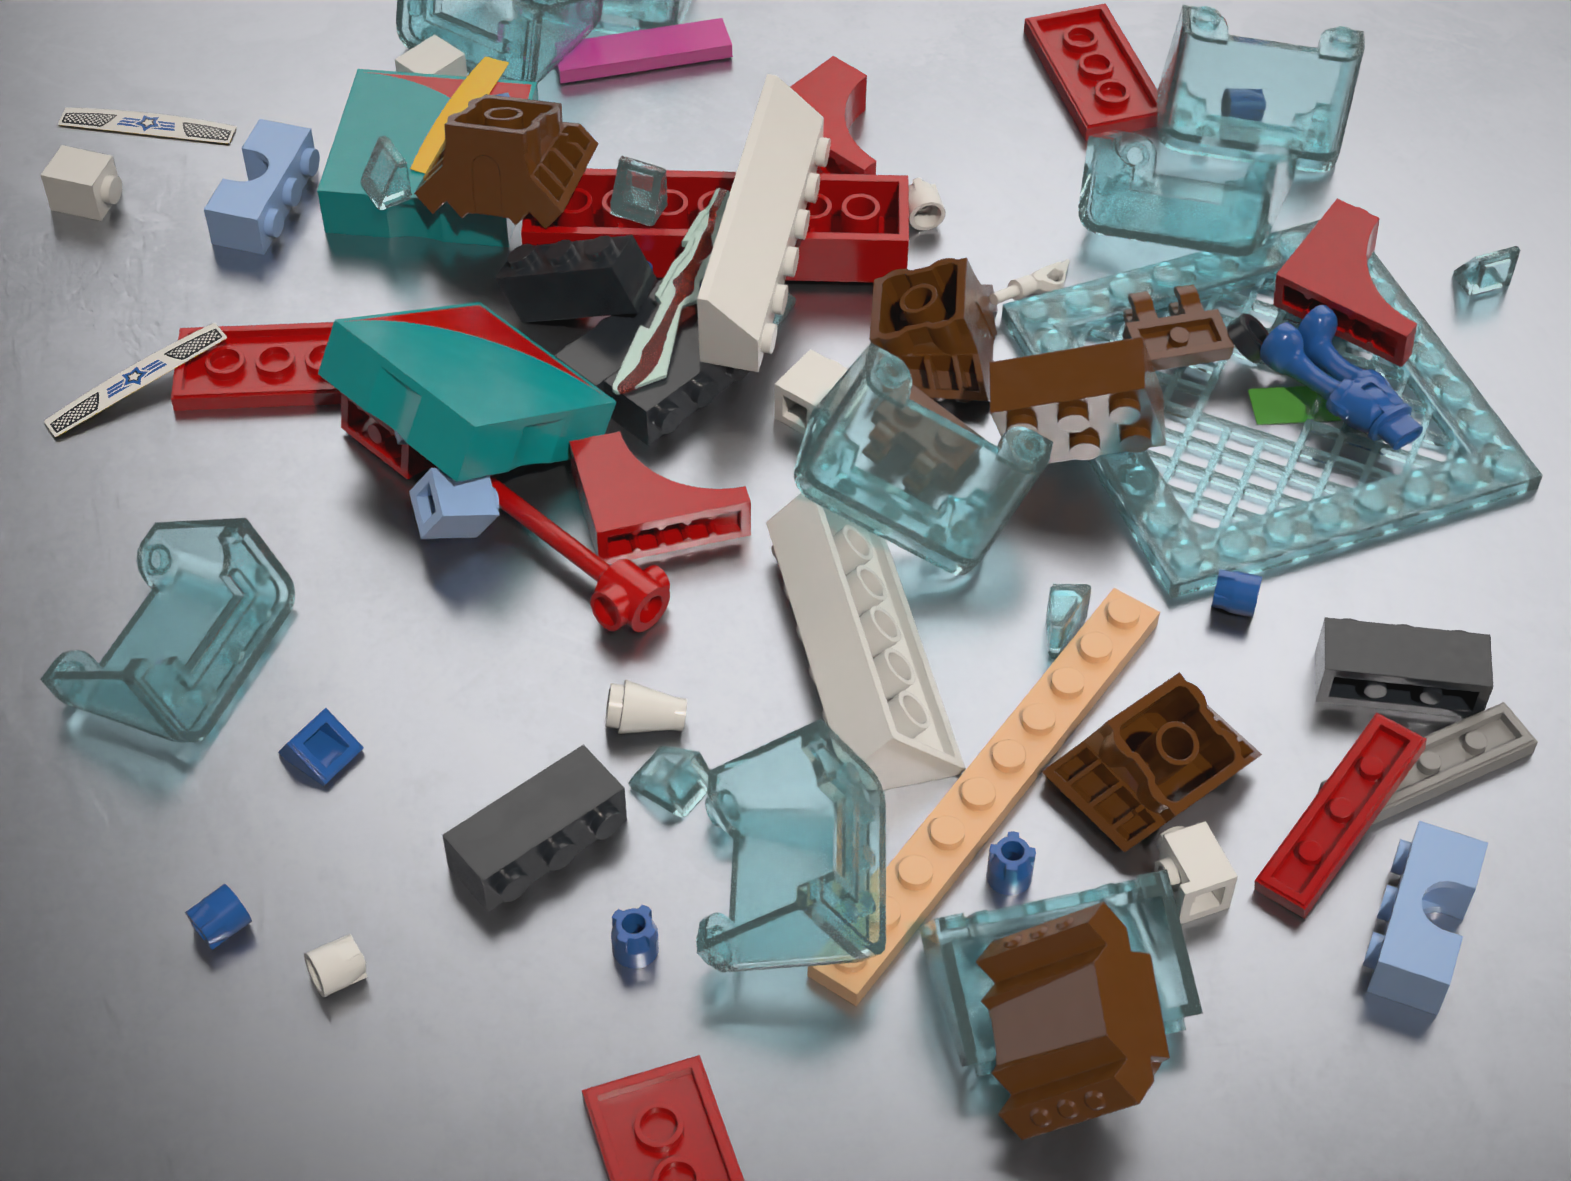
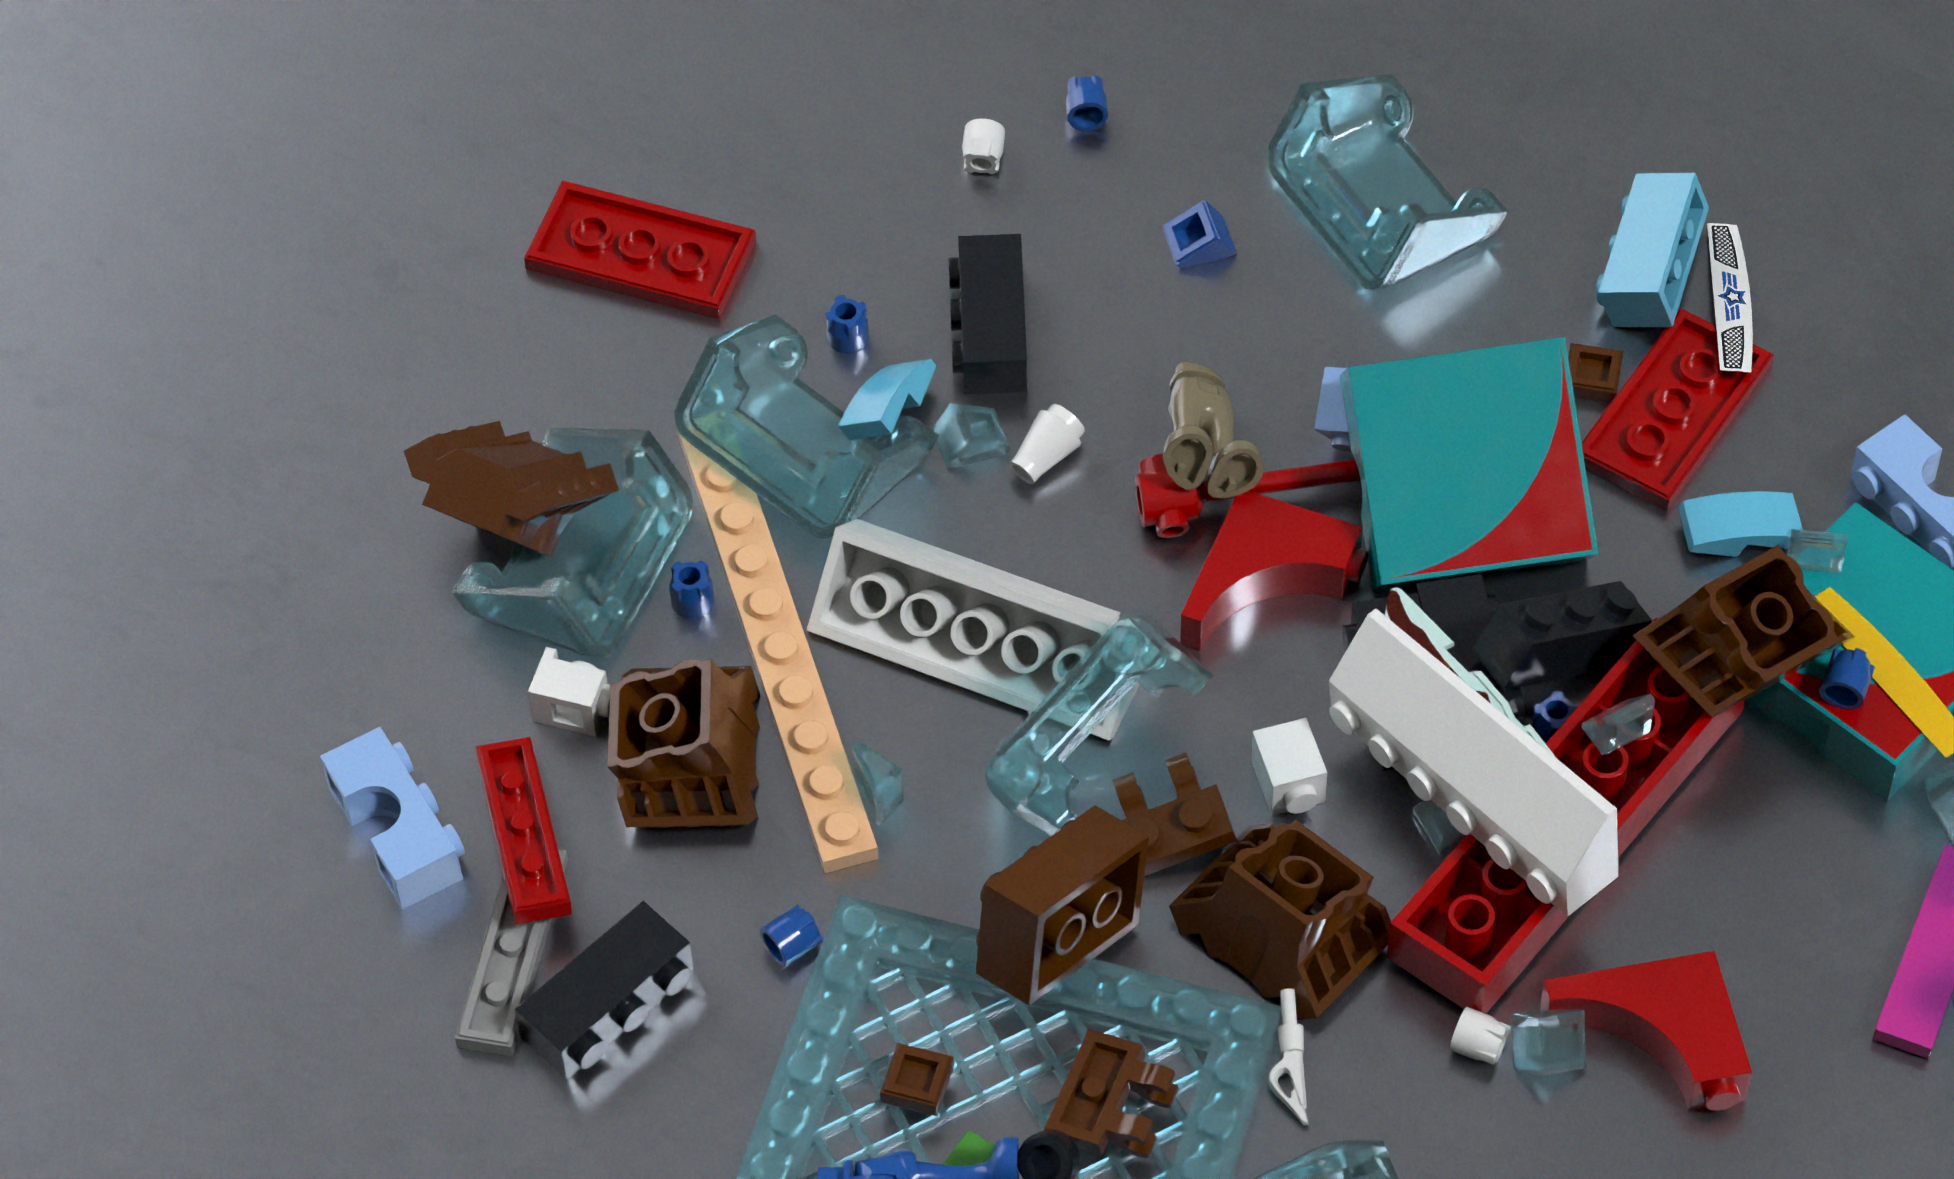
camera: 130 degrees right, 5 degrees up
none -> medium azure slope [838,359,937,440]
none -> reddish brown tile [880,1043,954,1117]
none -> dark tan piece [1163,362,1264,499]
none -> clear light blue slope [1512,1009,1586,1076]
none -> reddish brown tile [1568,343,1624,403]
none -> medium azure brick [1596,172,1709,327]
none -> medium azure slope [1678,491,1805,557]

